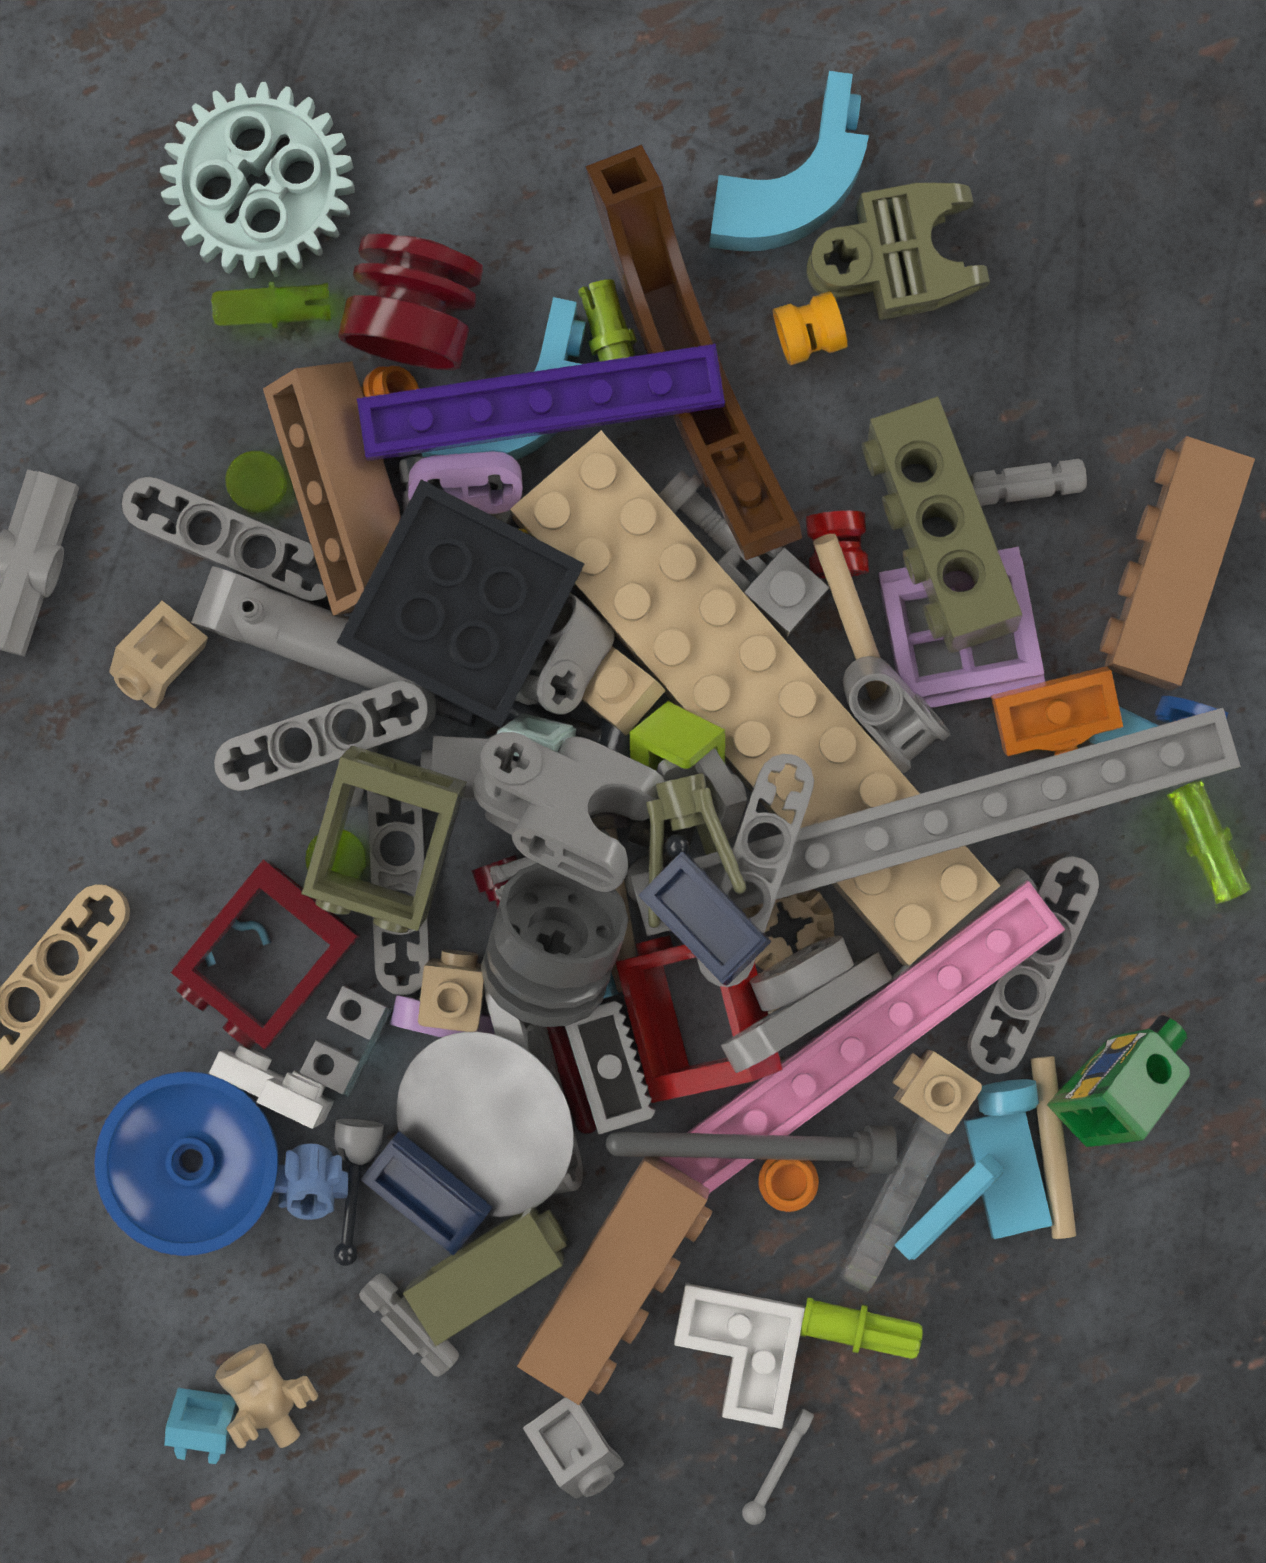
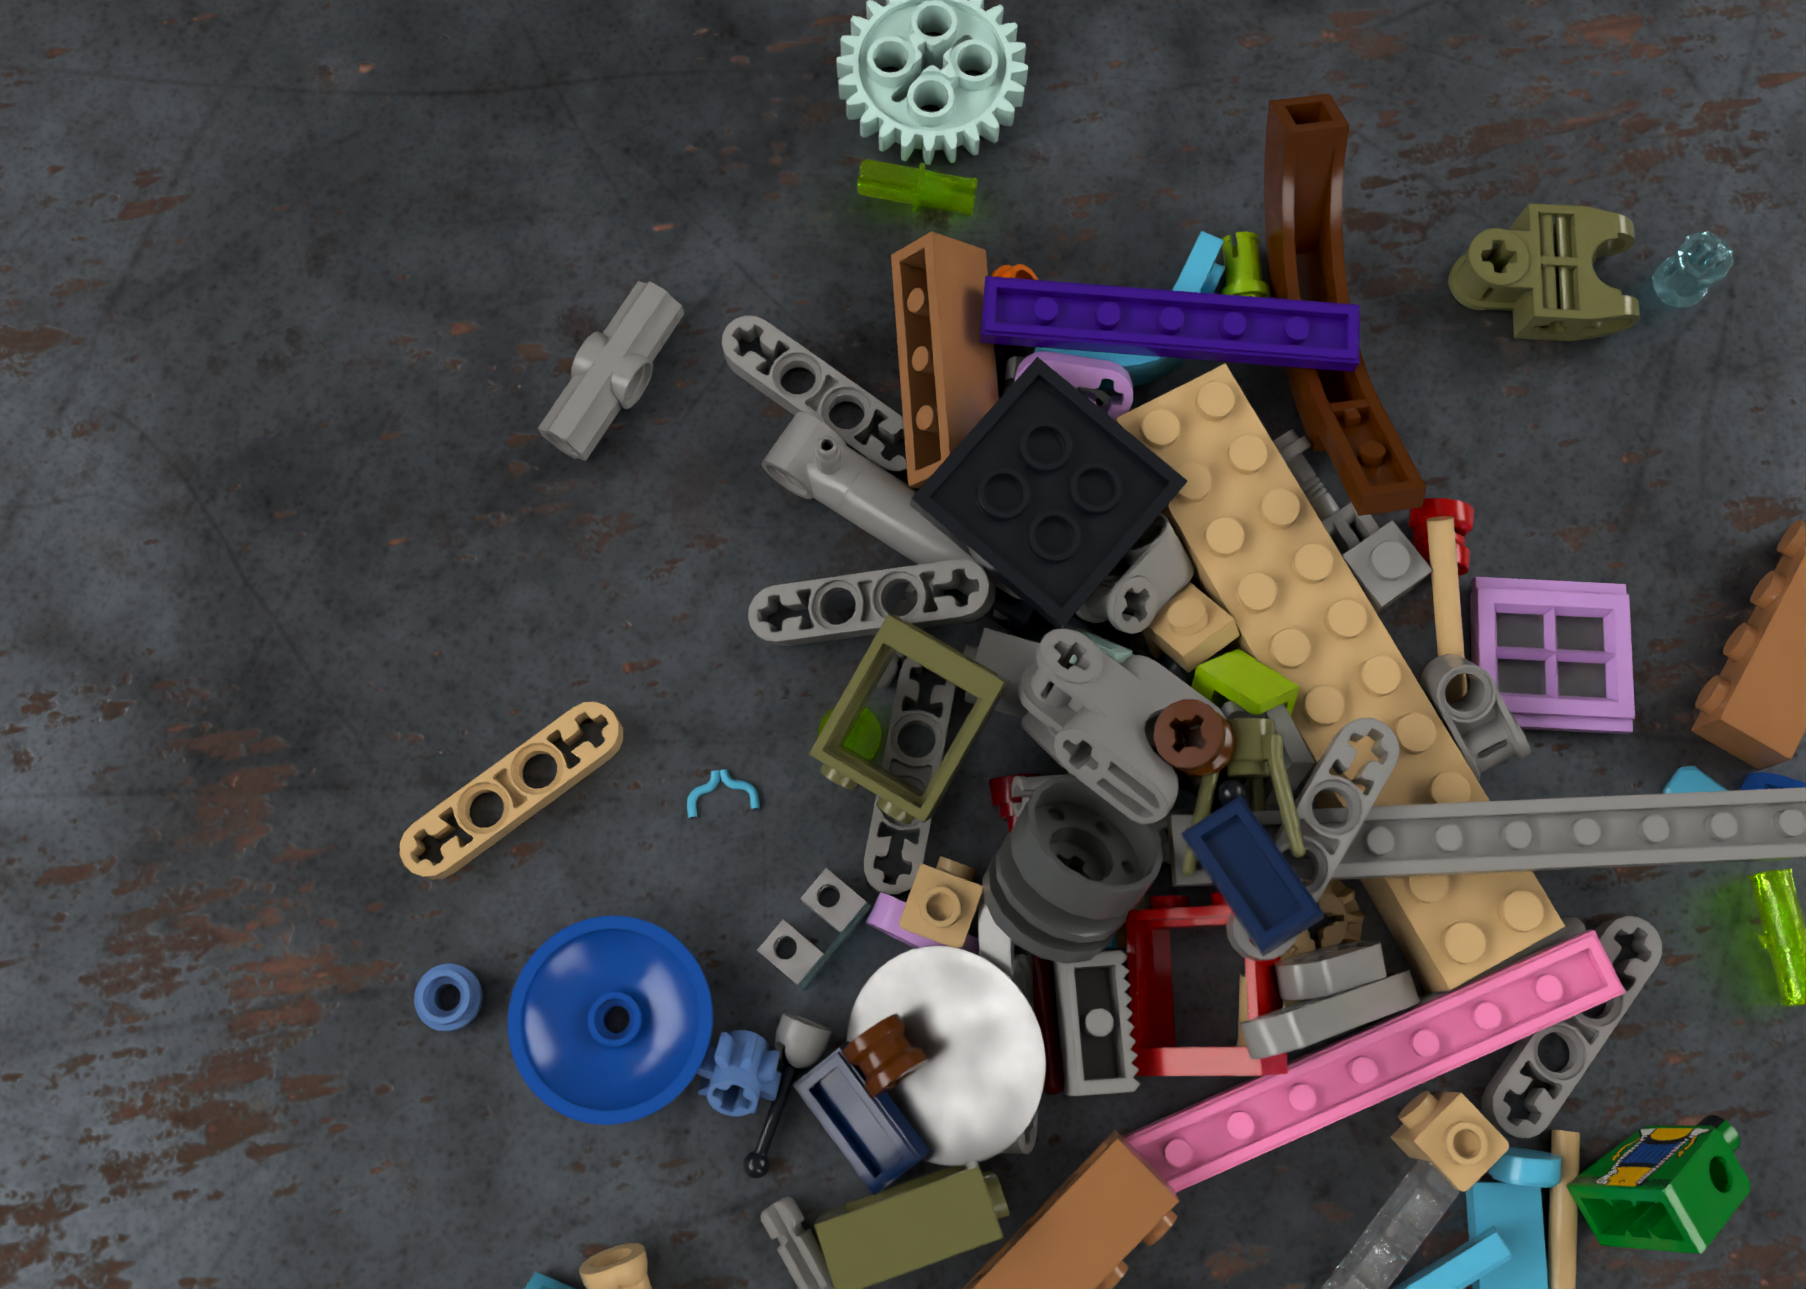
camera: 15 degrees right, 10 degrees down
tan bracket [110,601,208,708] -> none
dark red window [170,859,361,1050] -> none
white plate [209,1044,335,1129] -> none
clear neon green tile [225,451,287,513] -> none
dark red wheel [338,234,483,371] -> none
dark grey piece [606,1125,897,1174] -> none
medium azure arch [709,71,869,251] -> none
orange plate [758,1159,819,1212] -> none
light orange wheel [773,291,848,366] -> none
olive brick [862,396,1022,654] -> none
light grey axle [970,459,1087,506] -> none
orange plate [991,666,1123,756] -> none
none -> medium blue plate [414,964,483,1031]
none -> reddish brown wheel [841,1013,929,1099]
none -> reddish brown wheel [1153,699,1235,777]
none -> clear light blue bush [1653,232,1733,308]

